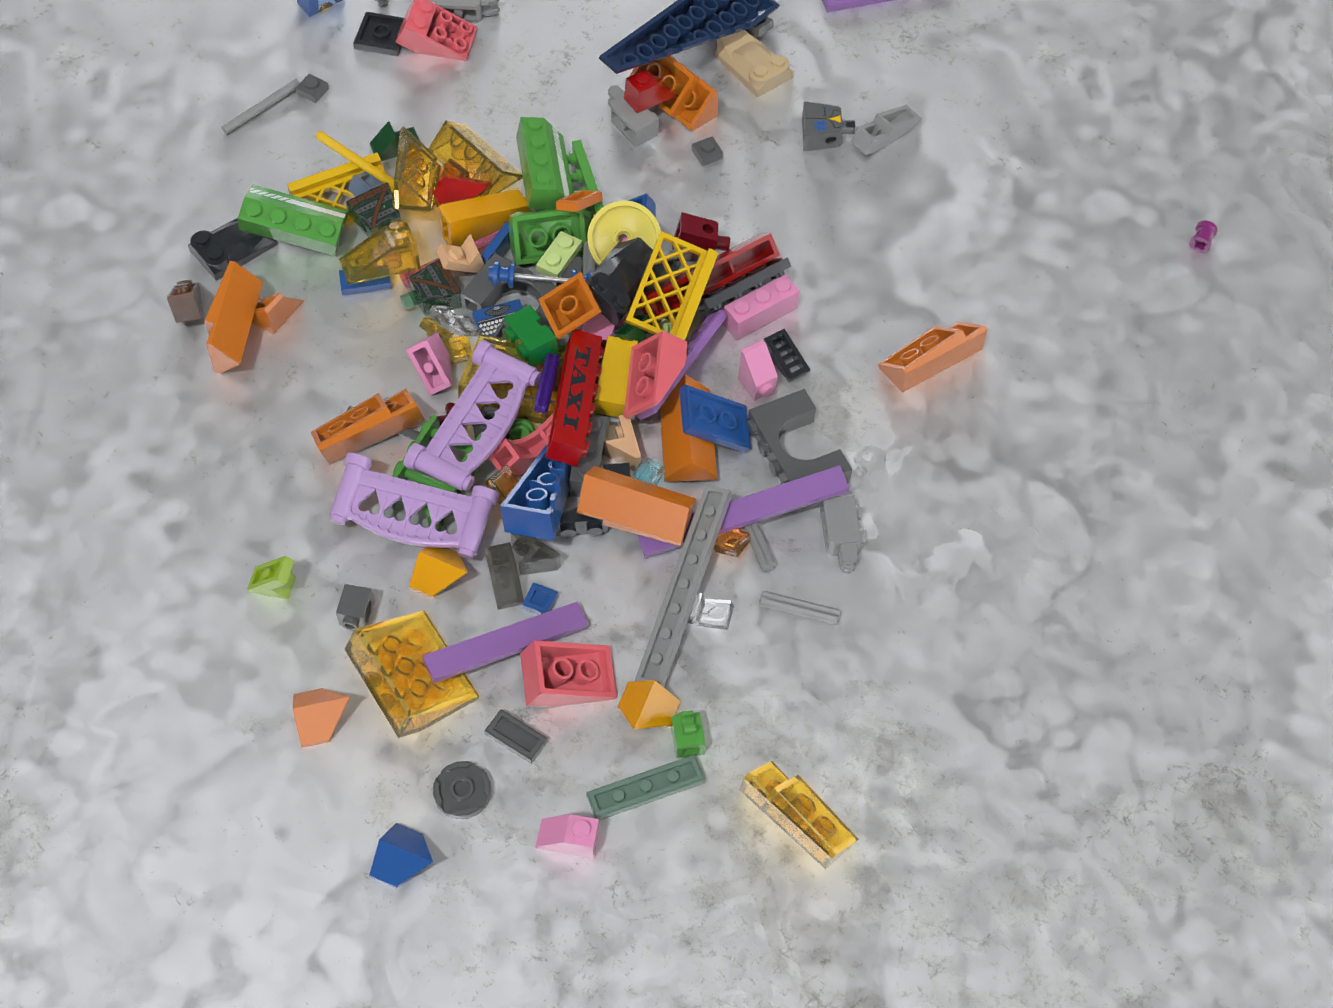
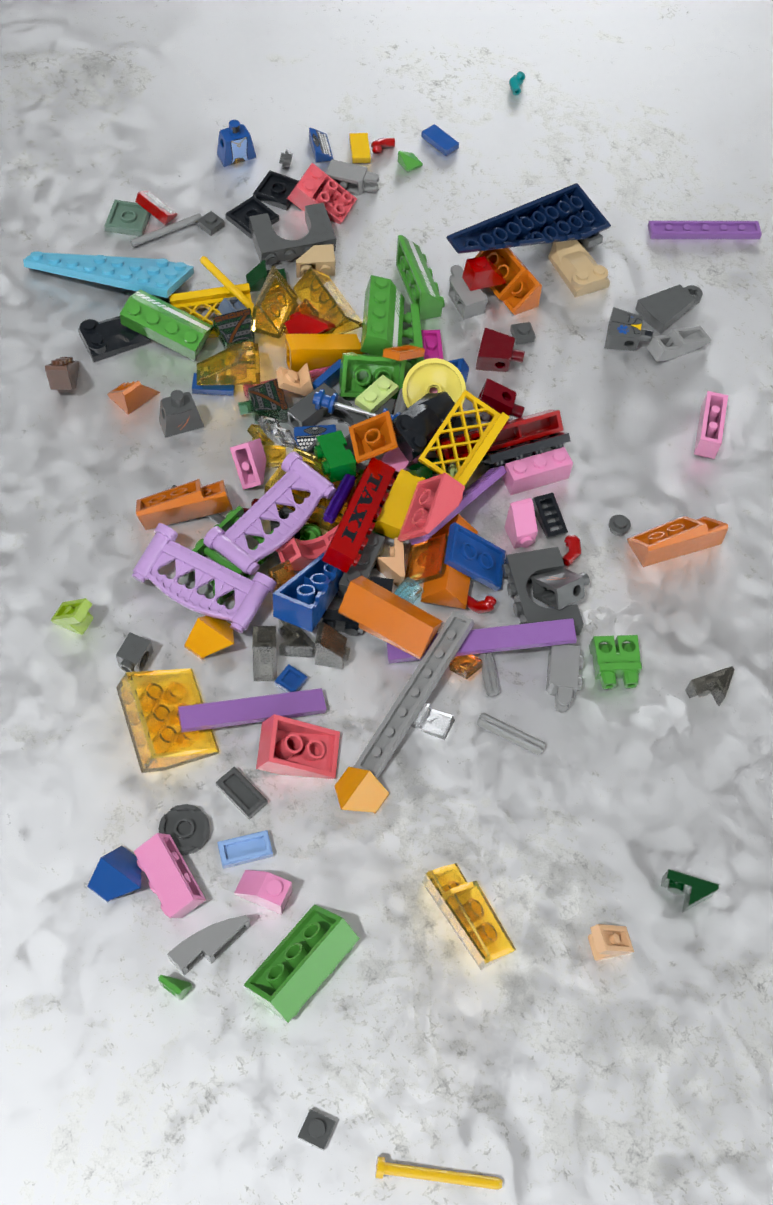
camera: 10 degrees right, 0 degrees up
orange slope [205,261,263,374] -> none
orange slope [292,688,350,748] -> none
sand green tile [586,754,705,821] -> none
bright green brick [671,710,706,759] -> none
none -> medium azure wing [23,251,194,298]
none -> sand green tile [104,200,151,237]
none -> bright pink brick [134,833,206,918]
none -> red slope [135,190,177,225]
none -> bright green slope [158,975,193,1000]
none -> dark grey torso [159,390,204,438]
none -> light grey slope [167,915,251,976]
none -> light blue tile [217,830,273,869]
none -> black tile [225,196,279,239]
none -> bright green slope [244,904,360,1023]
none -> dark grey arch [249,203,336,265]
none -> tan slope [296,244,336,278]
none -> clear smoke slope [315,622,351,669]
none -> bright green slope [396,235,445,320]
none -> clear orange tile [404,534,448,587]
none -> dark pink hinge [421,330,443,360]
none -> red arm [466,595,496,614]
none -> dark red torso [475,328,525,372]
none -> dark grey torso [531,568,590,610]
none -> red arm [562,535,581,566]
none -> light nougat slope [588,924,634,961]
none -> bright green hips [589,635,642,689]
none -> dark grey plate [608,515,631,536]
none -> dark grey piece [635,284,703,334]
none -> dark green slope [661,869,719,913]
none -> clear smoke slope [685,666,735,706]
none -> bright pink brick [694,391,728,459]

